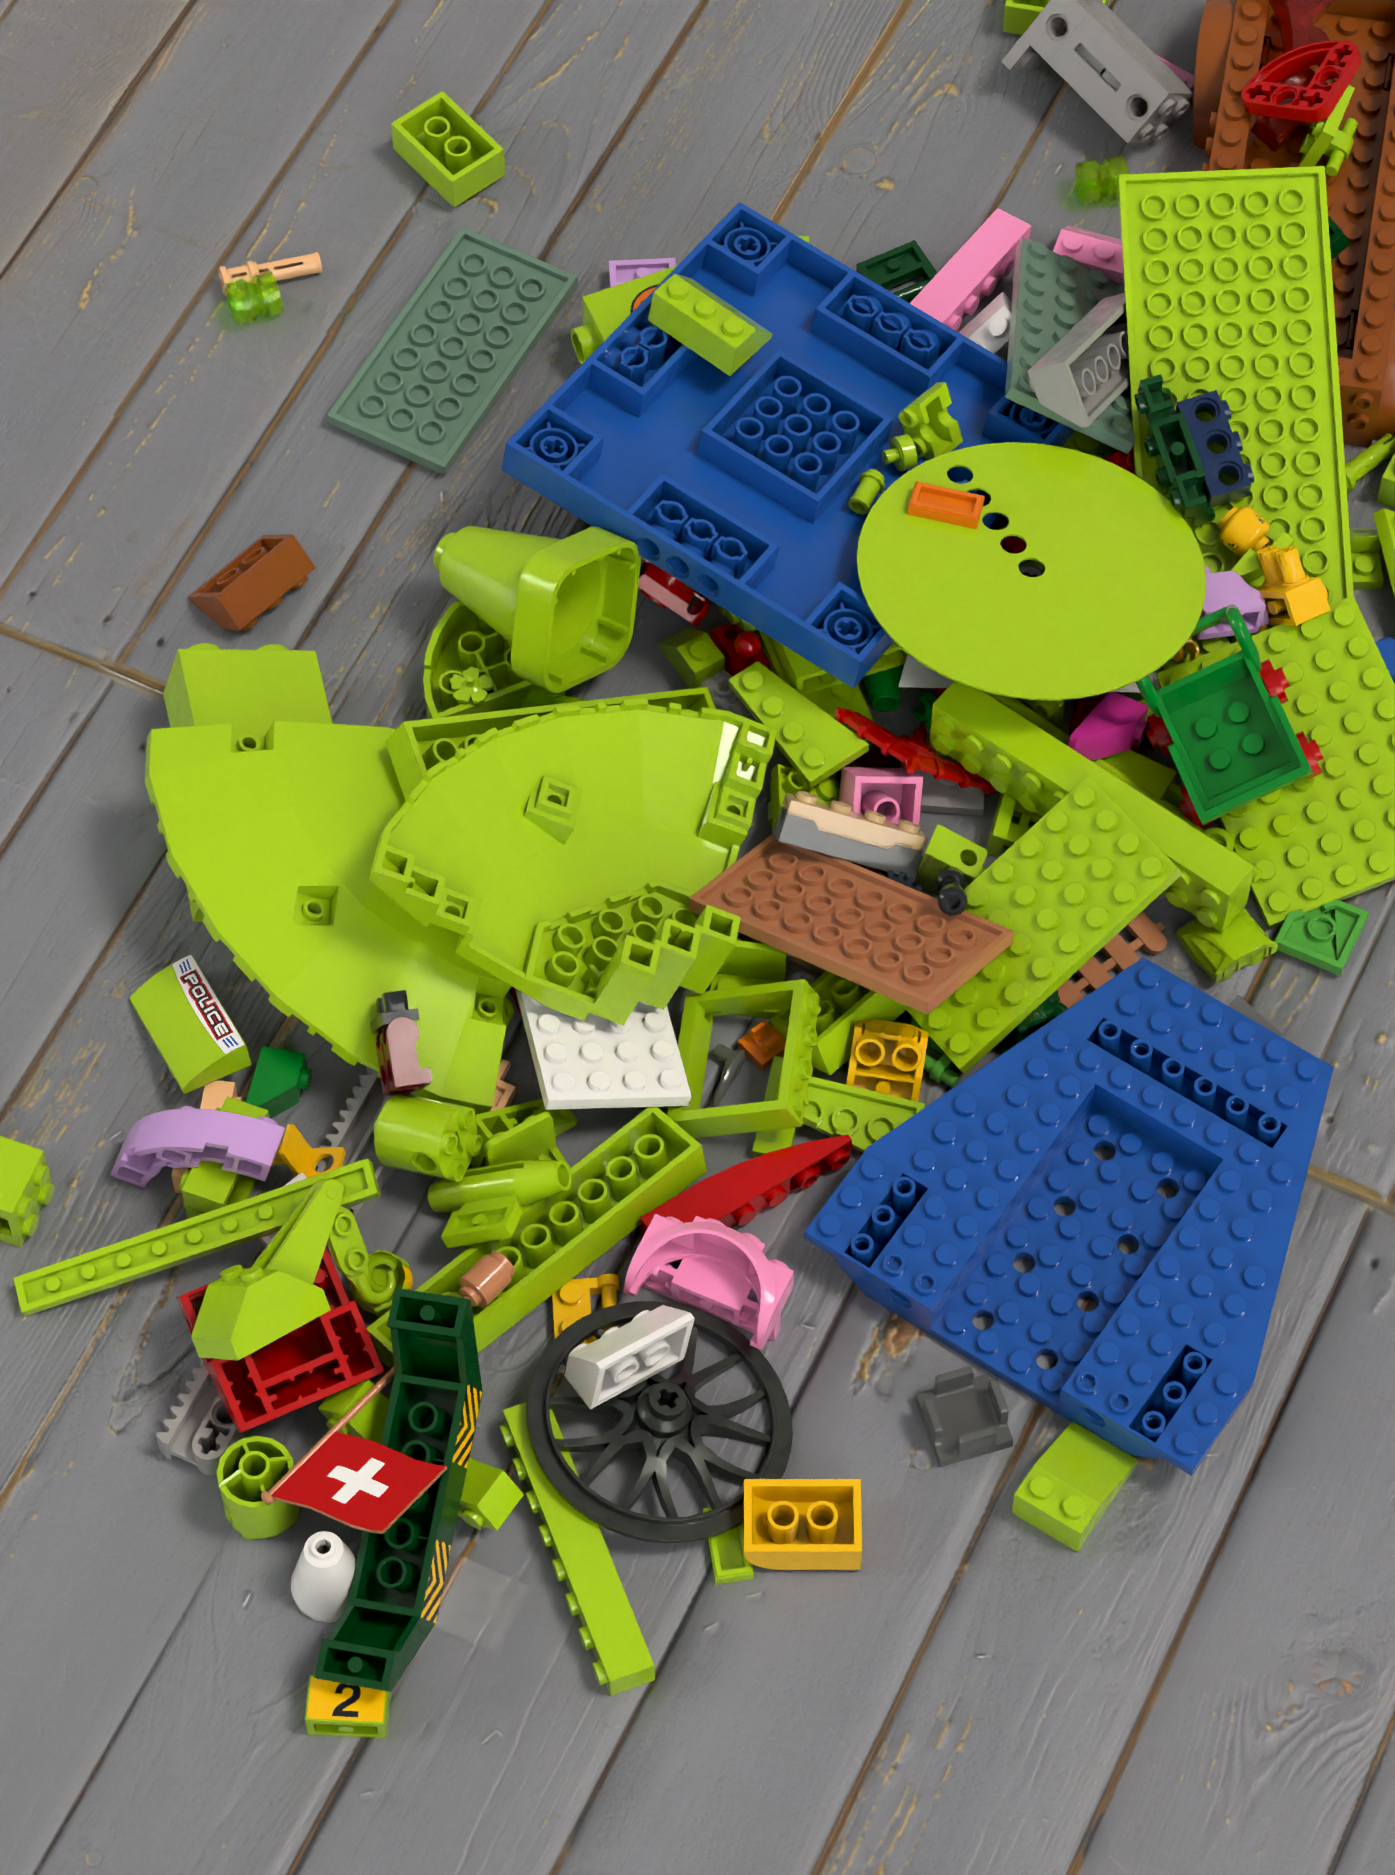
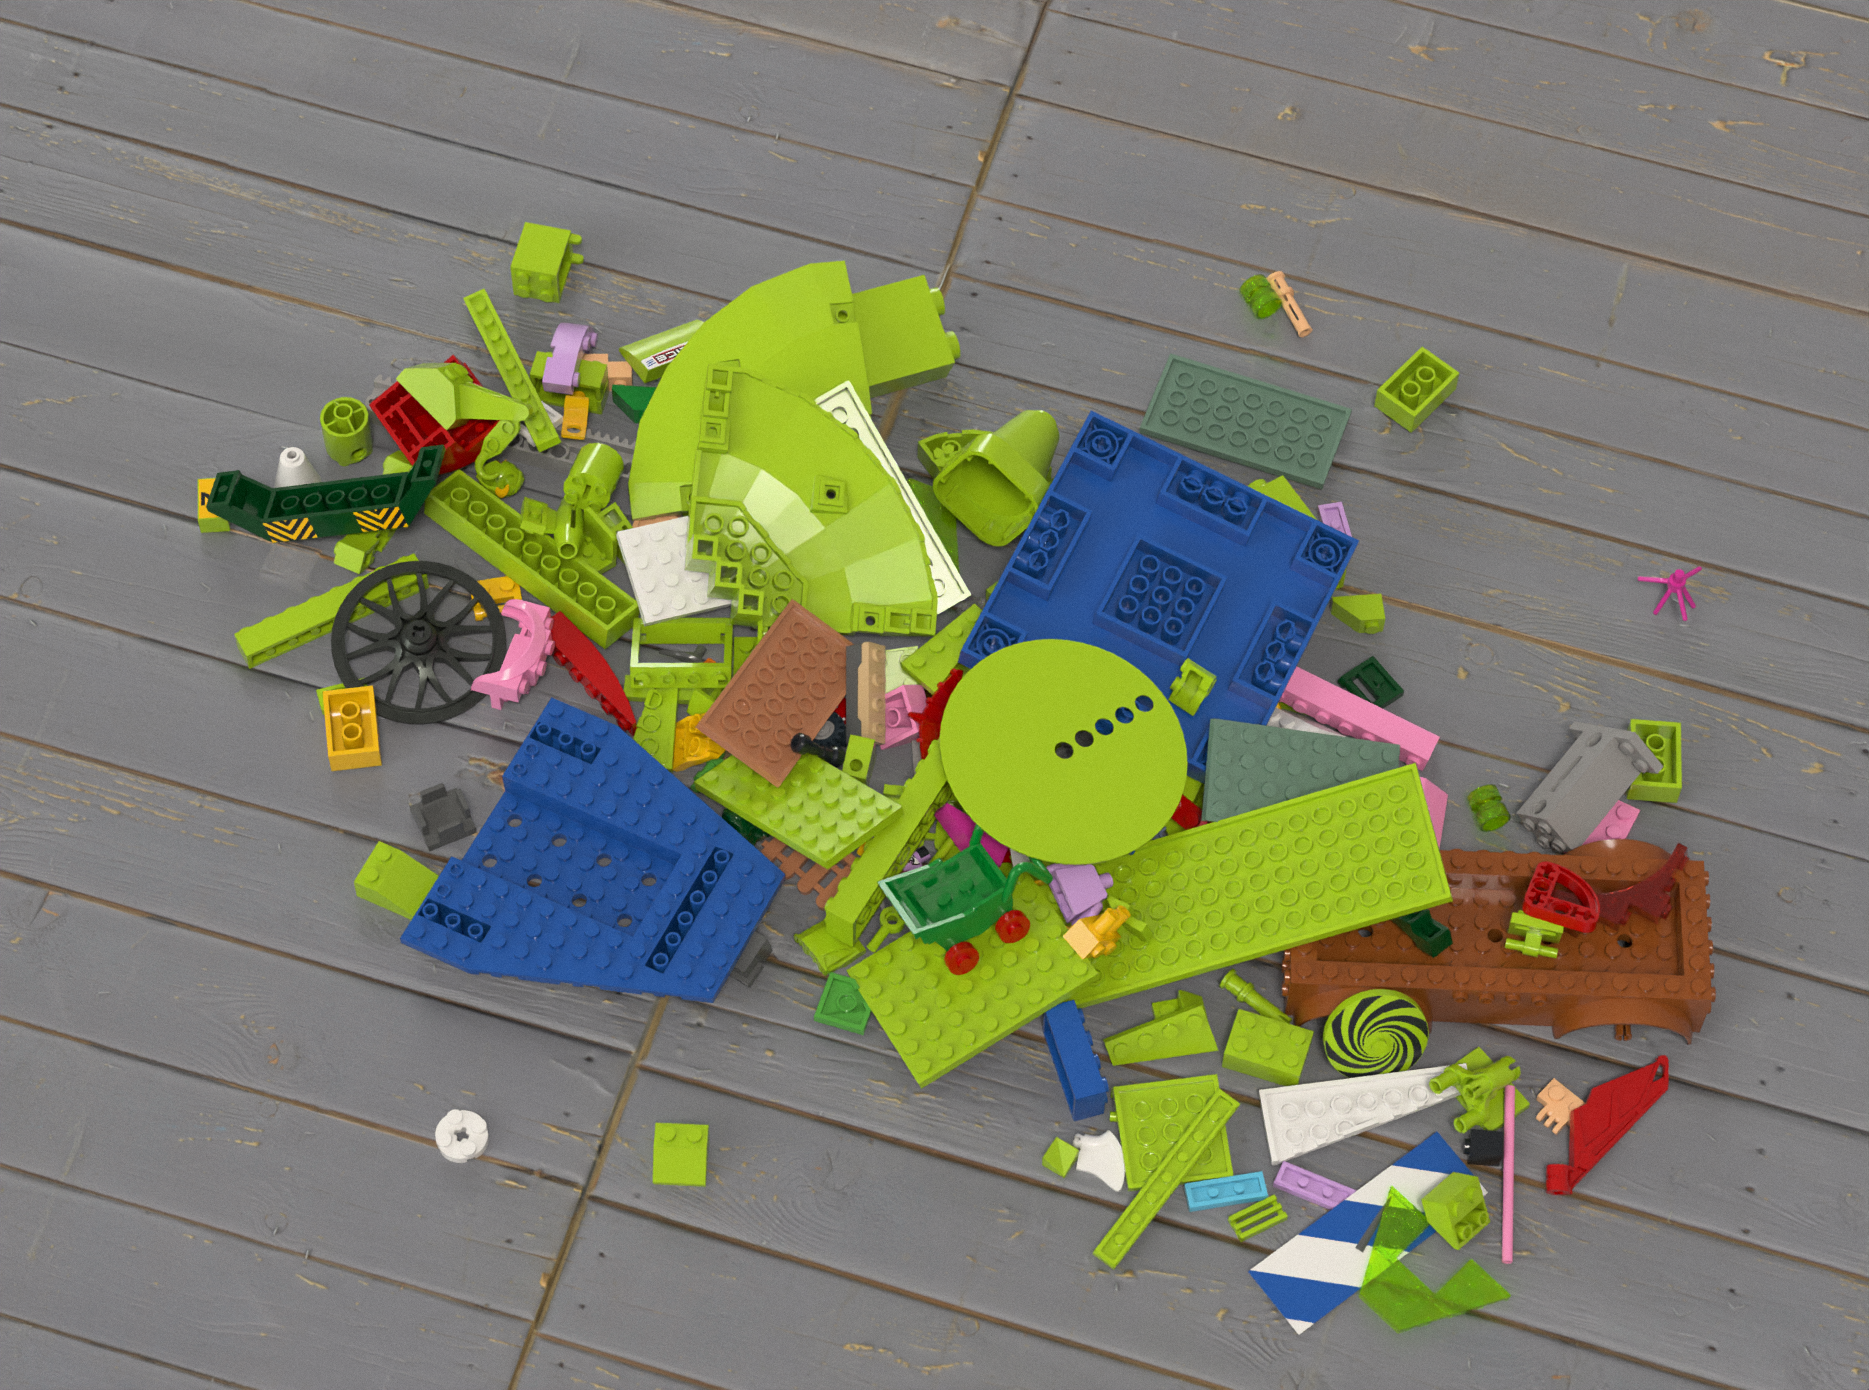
camera: 80 degrees right, 0 degrees up
dark orange slope [188,534,315,632] -> none
red flag [261,1251,515,1534] -> none
hips [370,990,432,1096] -> none
white slope [564,1305,695,1410] -> none
lime slope [648,274,772,376] -> none
lime pin [848,469,885,515] -> none
lime tile [882,434,917,471] -> none
orange tile [907,481,985,529] -> none
light grey slope [1027,293,1130,428] -> none
dark green bracket [1134,374,1215,526] -> none
dark blue brick [1175,390,1254,508] -> none
yellow head [1217,506,1271,558] -> none

